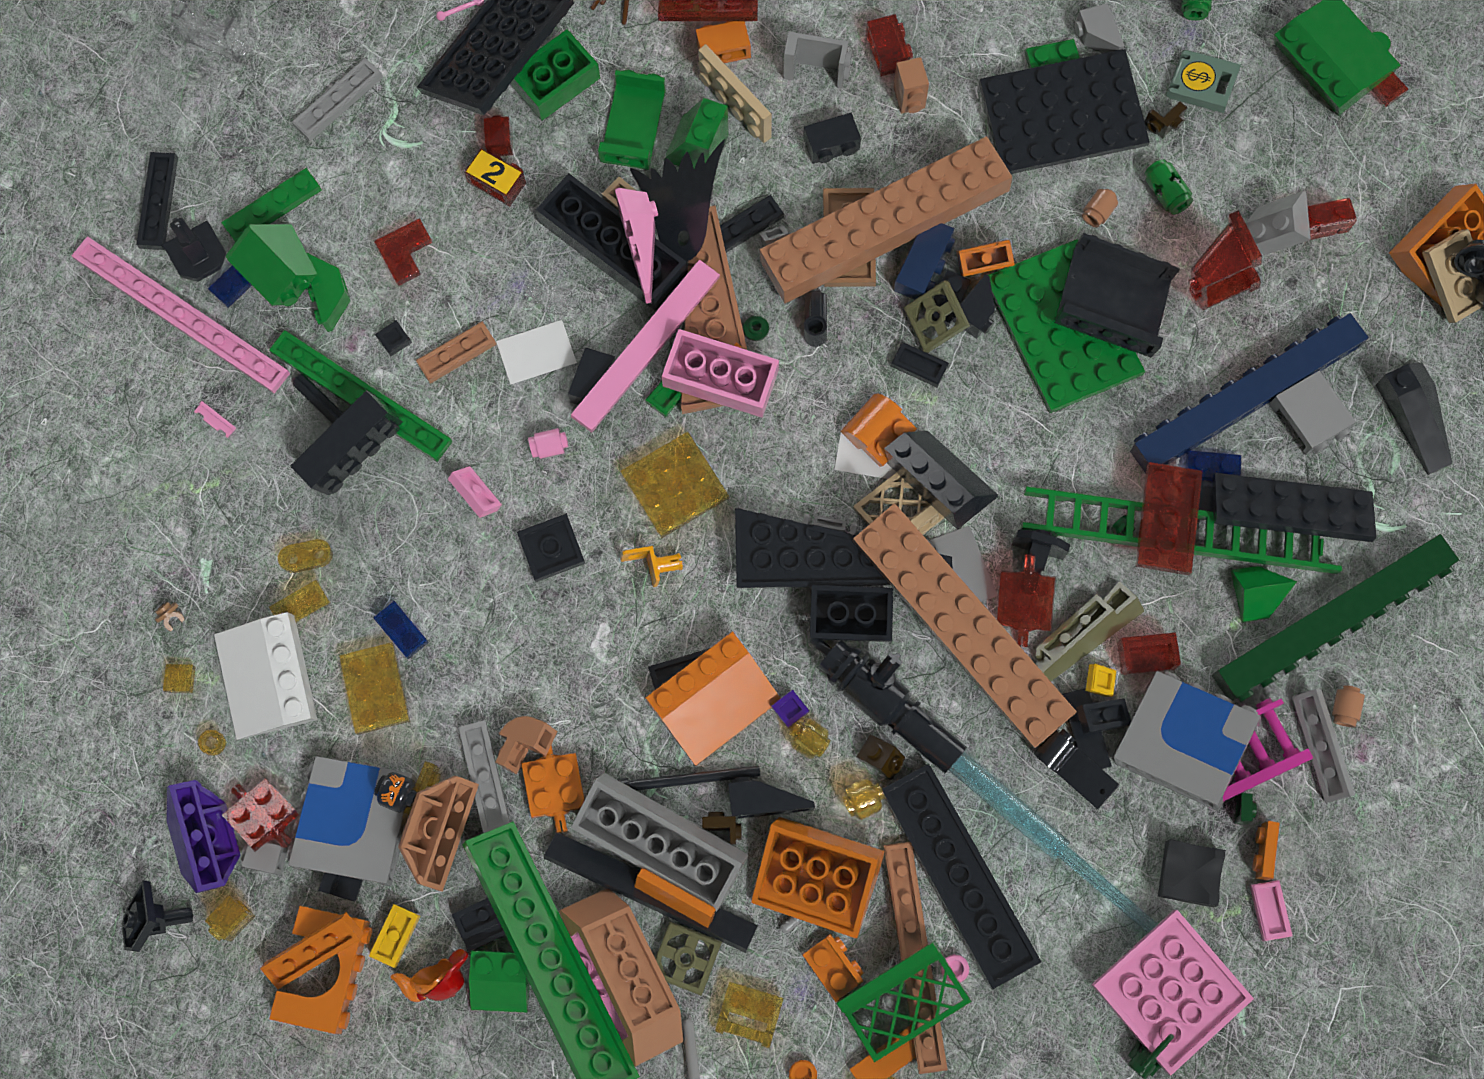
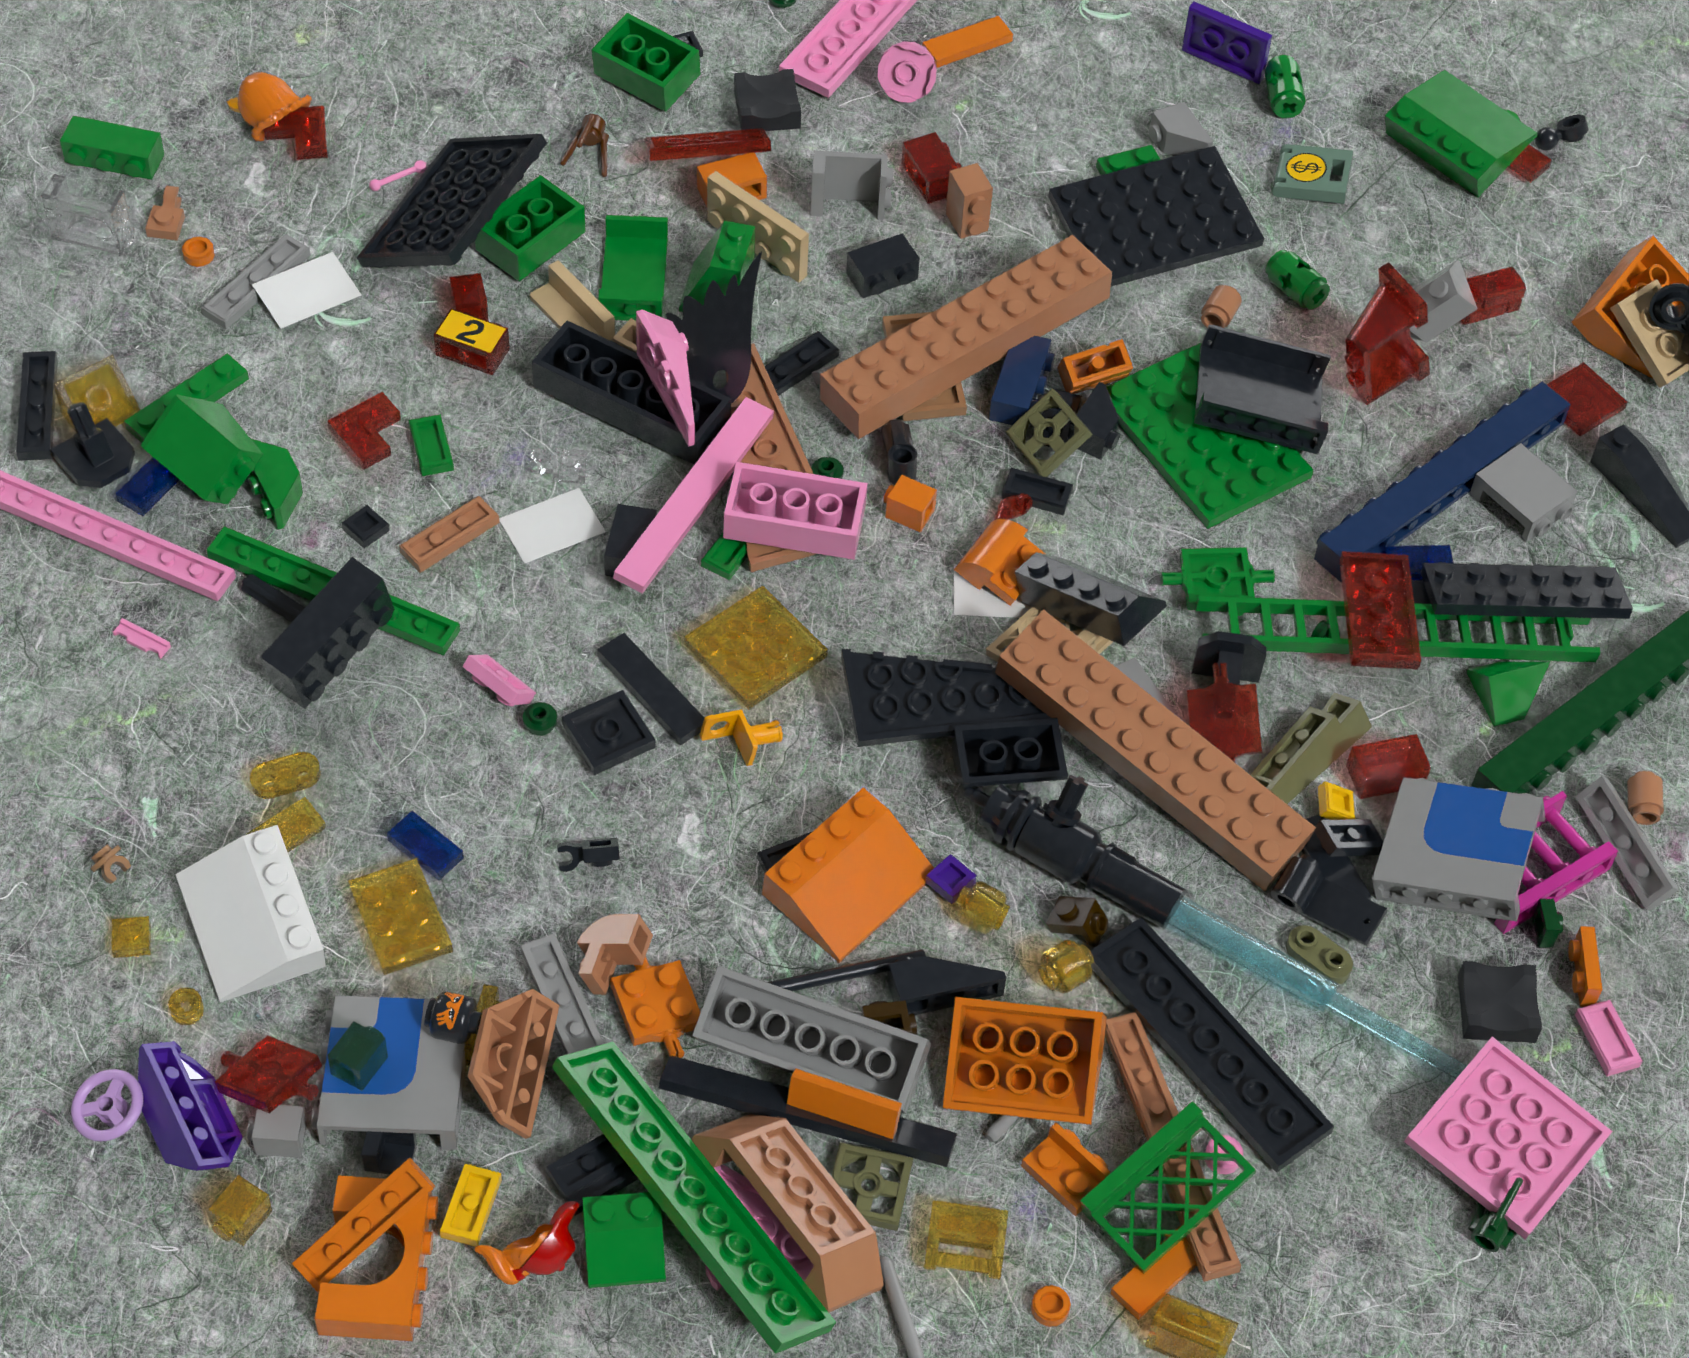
camera: 15 degrees left, 20 degrees down
black piece [122,880,193,952] -> none
bright pink brick [528,428,569,459] -> none
dark brown bracket [1144,101,1187,139] -> none
none -> clear yellow slope [53,355,141,433]
none -> lavender piece [71,1069,143,1142]
none -> nougat plate [145,185,185,241]
none -> orange tile [182,236,215,267]
none -> white sticker [252,252,362,328]
none -> clear green brick [328,1021,388,1091]
none -> green tile [409,414,454,476]
none -> dark green plate [523,702,557,736]
none -> tan panel [530,260,615,340]
none -> black plate [557,837,620,872]
none -> black tile [597,633,704,746]
none -> orange brick [883,475,937,533]
none -> clear red arm [993,493,1033,521]
none -> green plate [1160,547,1275,610]
none -> olive plate [1286,925,1353,985]
none -> black plate [1534,114,1589,151]
none -> clear red tile [1547,362,1628,436]

